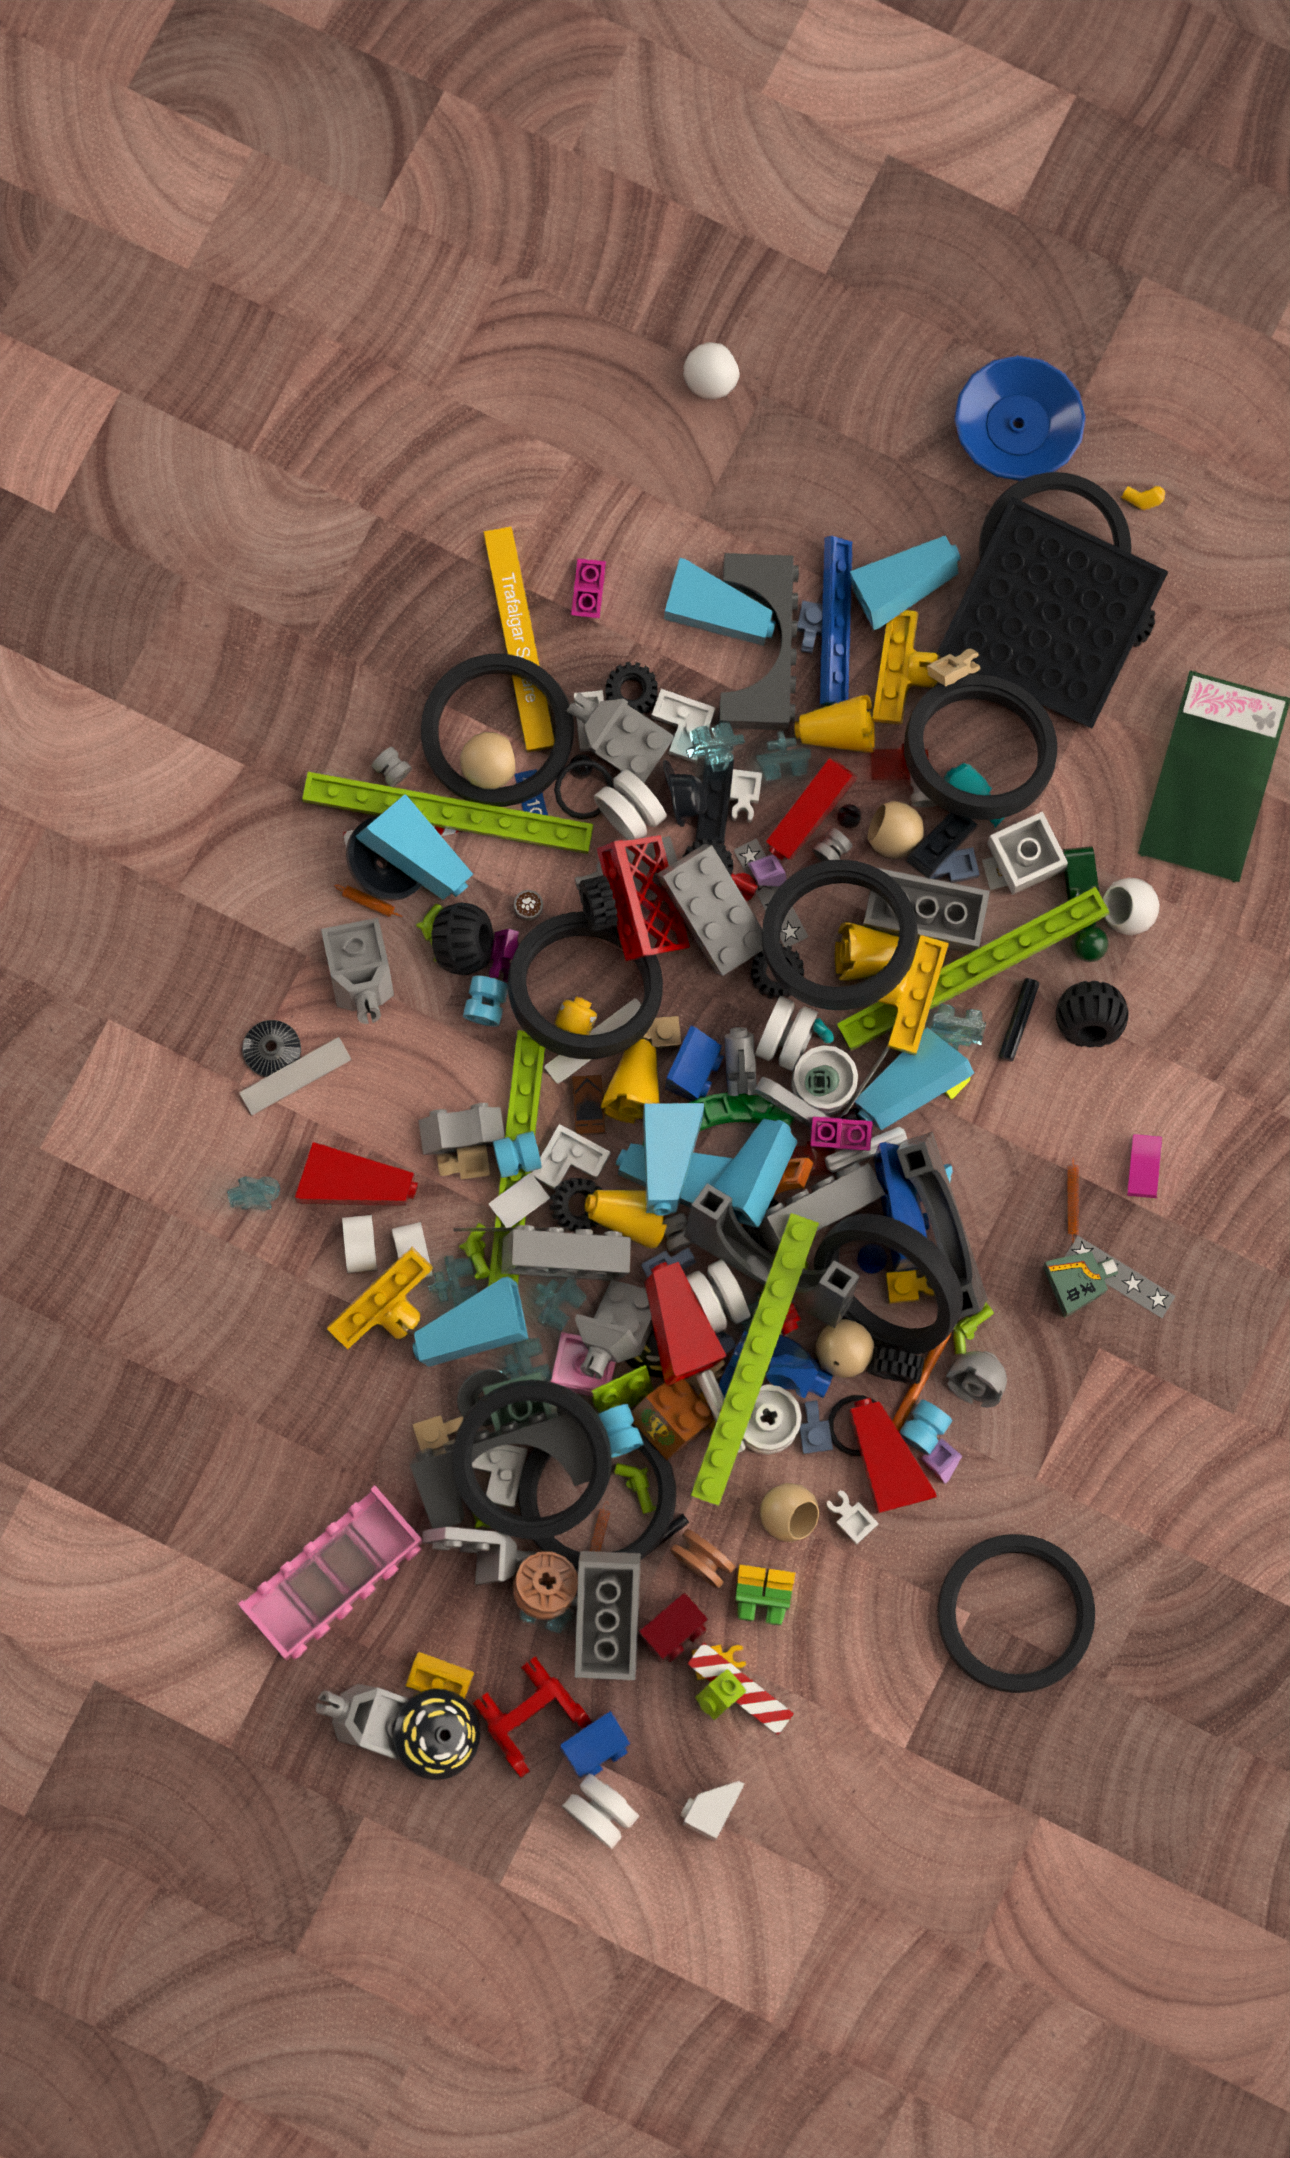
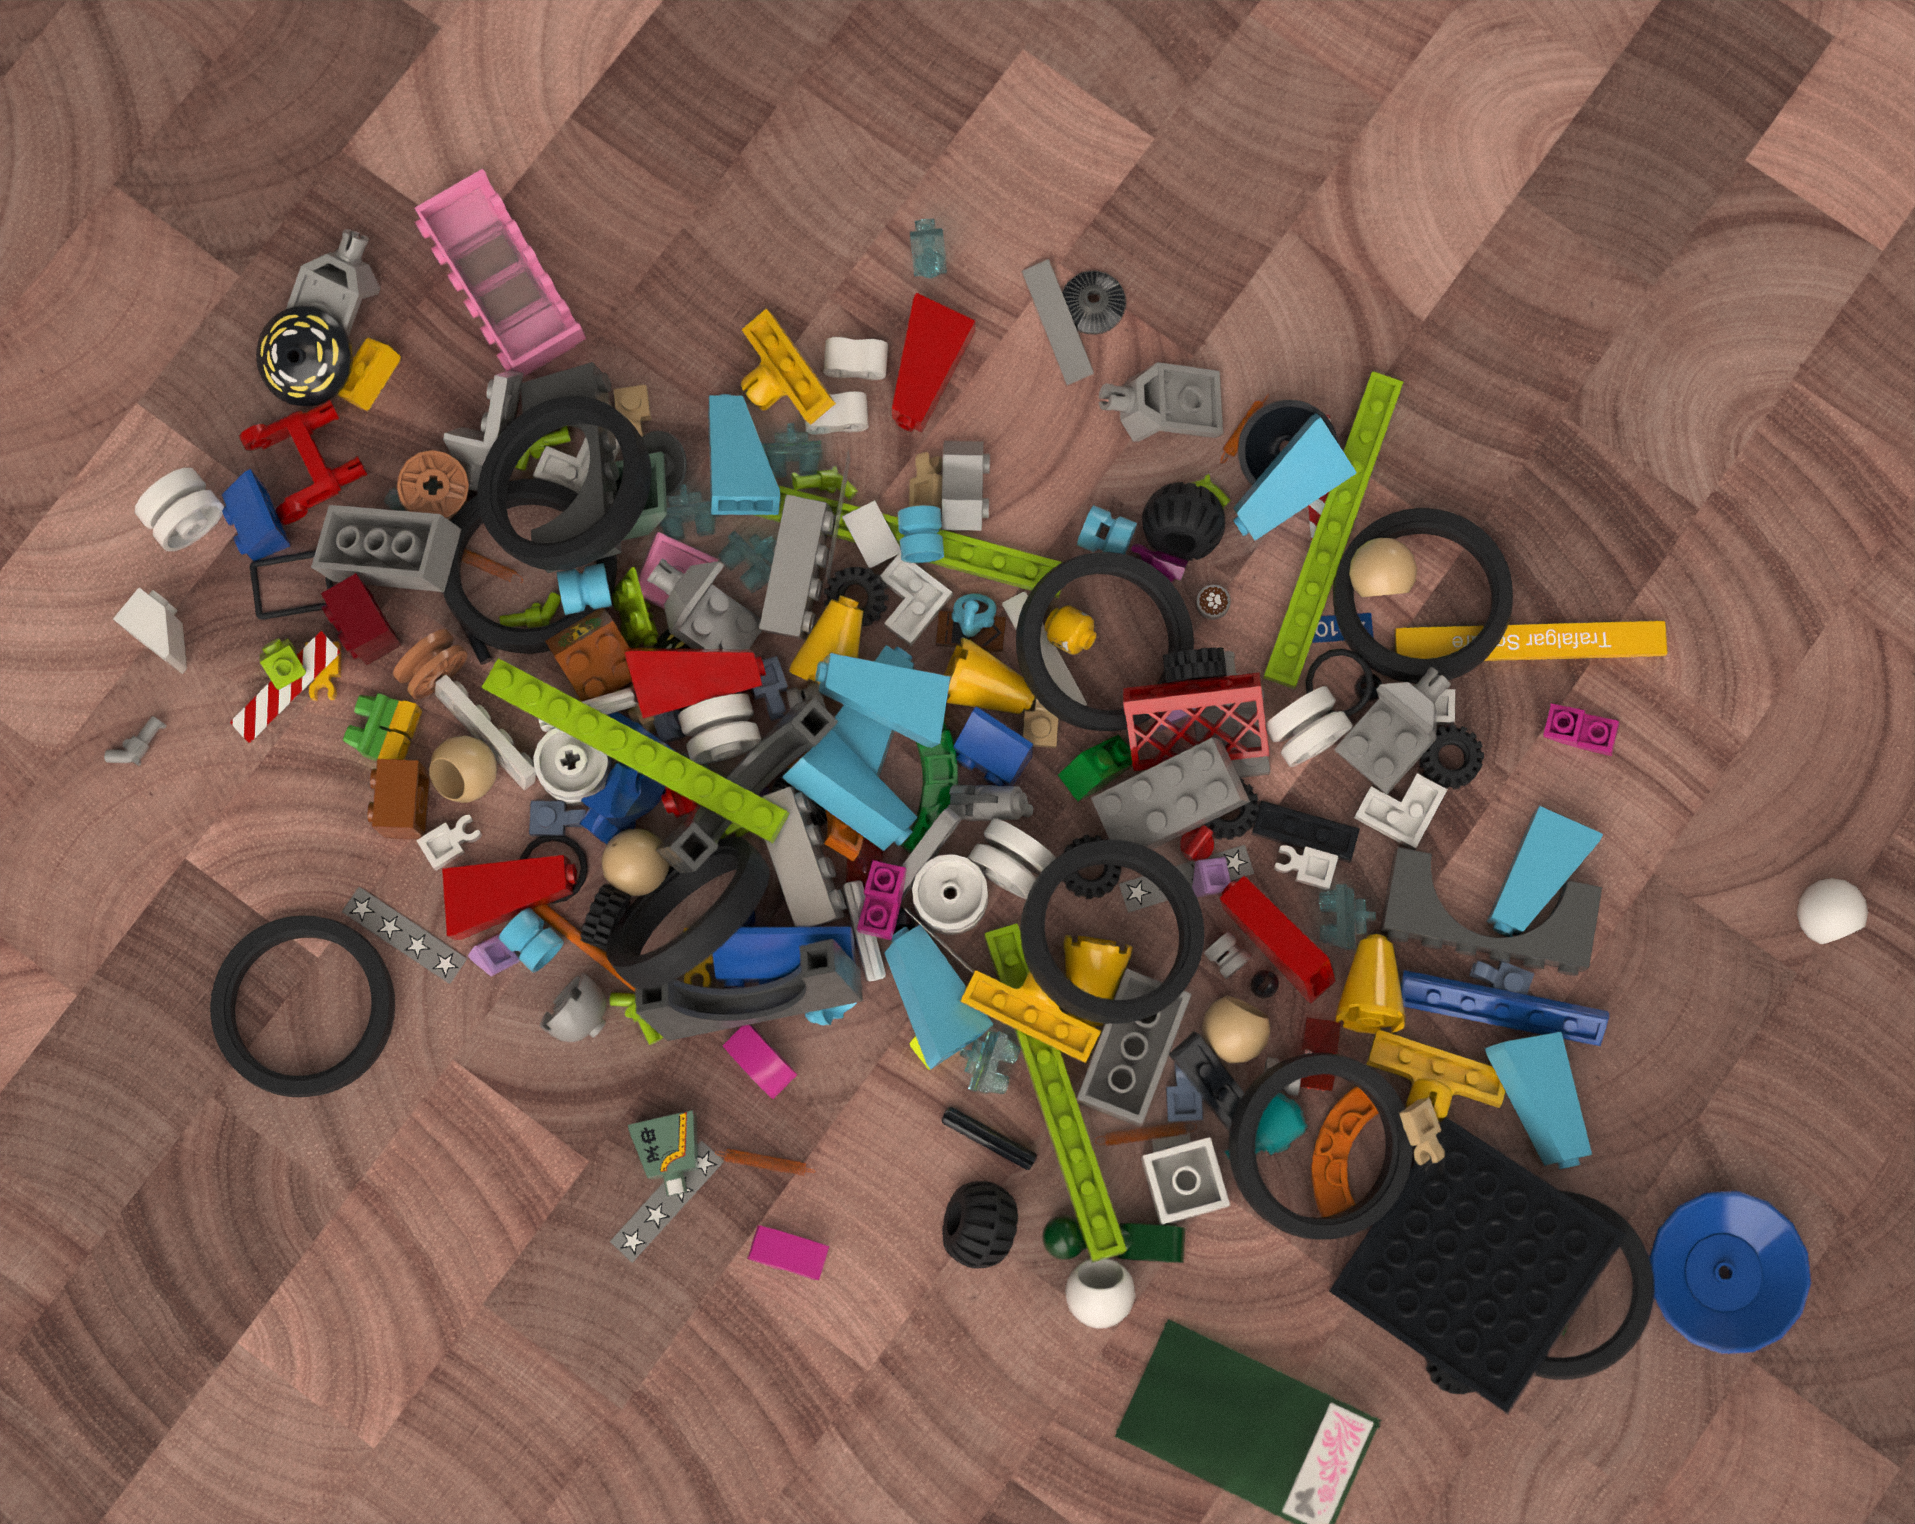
camera: 110 degrees right, 0 degrees up
light grey wheel [371,747,412,787] -> none
black piece [663,760,707,827] -> none
clear light blue hips [686,722,745,772] -> none
sand green wheel [805,1065,840,1097] -> none
teal piece [813,1018,834,1043] -> none
yellow arm [1121,486,1165,510] -> none
none -> light grey piece [104,716,167,767]
none -> black piece [250,551,333,620]
none -> light grey sticker [342,887,467,984]
none -> dark orange brick [367,759,430,840]
none -> white plate [435,675,536,791]
none -> dark pink slope [722,1024,797,1099]
none -> medium azure piece [951,593,996,638]
none -> green slope [1058,734,1133,802]
none -> orange piece [1095,1122,1197,1146]
none -> orange tile [1311,1086,1379,1217]

